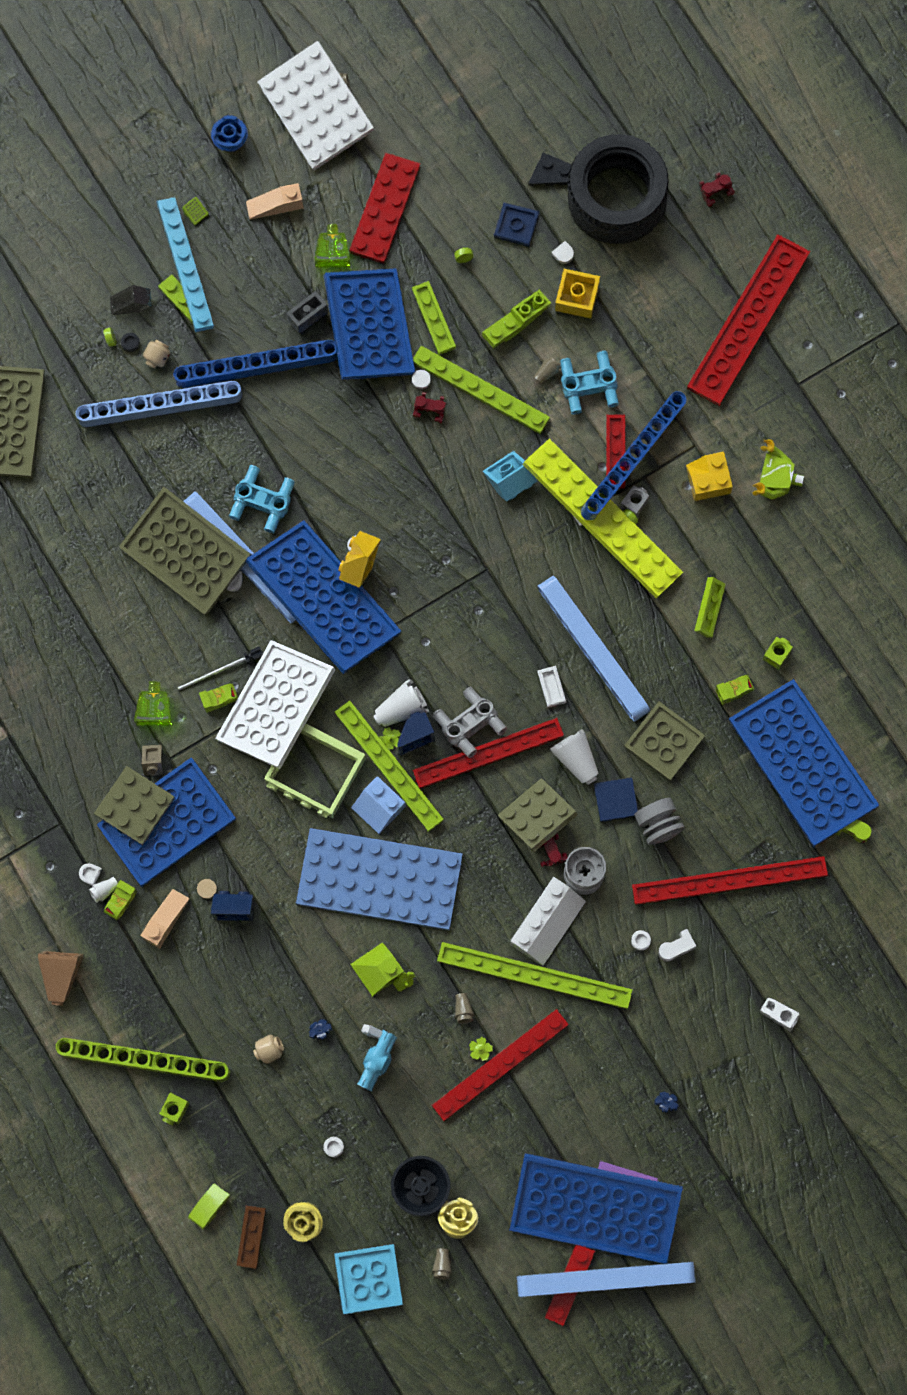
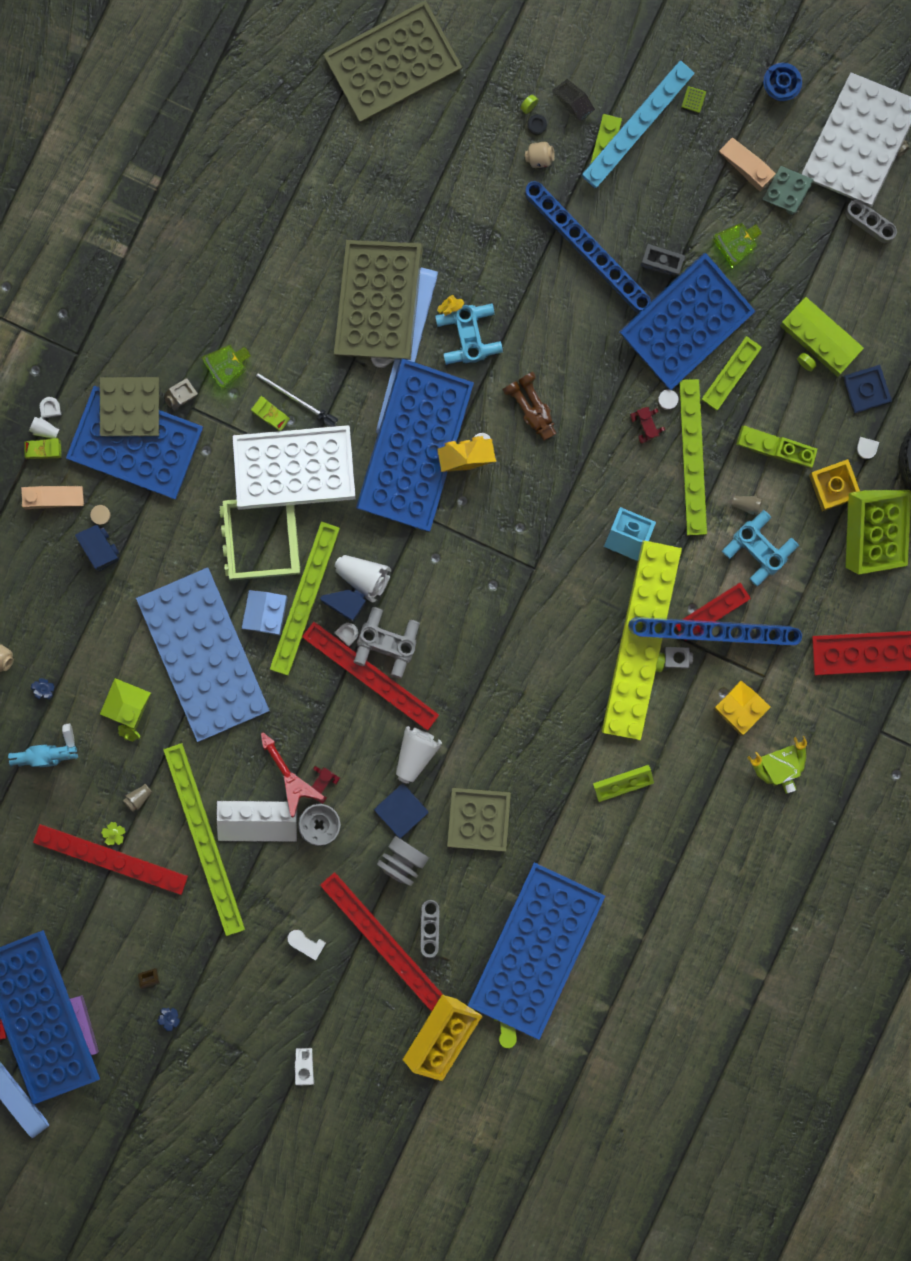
camera: 50 degrees right, 10 degrees up
light blue beam [76,381,242,427] -> none
red plate [349,153,420,264] -> none
lime plant [379,727,401,751] -> none
olive plate [498,778,578,852] -> none
light blue beam [537,576,650,722] -> none
white tile [537,666,566,708] -> none
white tile [631,930,651,951] -> none
lime leg [715,675,754,705] -> none
lime brick [763,637,793,670] -> none
none -> dark brown slope [138,968,160,989]
none -> piece [261,733,324,818]
none -> white tile [335,623,358,647]
none -> yellow slope [403,995,482,1081]
none -> light grey beam [421,900,439,958]
none -> yellow piece [437,295,464,316]
none -> reddish brown piece [502,372,557,441]
none -> sand green hinge [762,166,814,215]
none -> lime slope [780,297,864,377]
none -> light grey beam [845,200,897,243]
none -> lime slope [846,490,911,574]

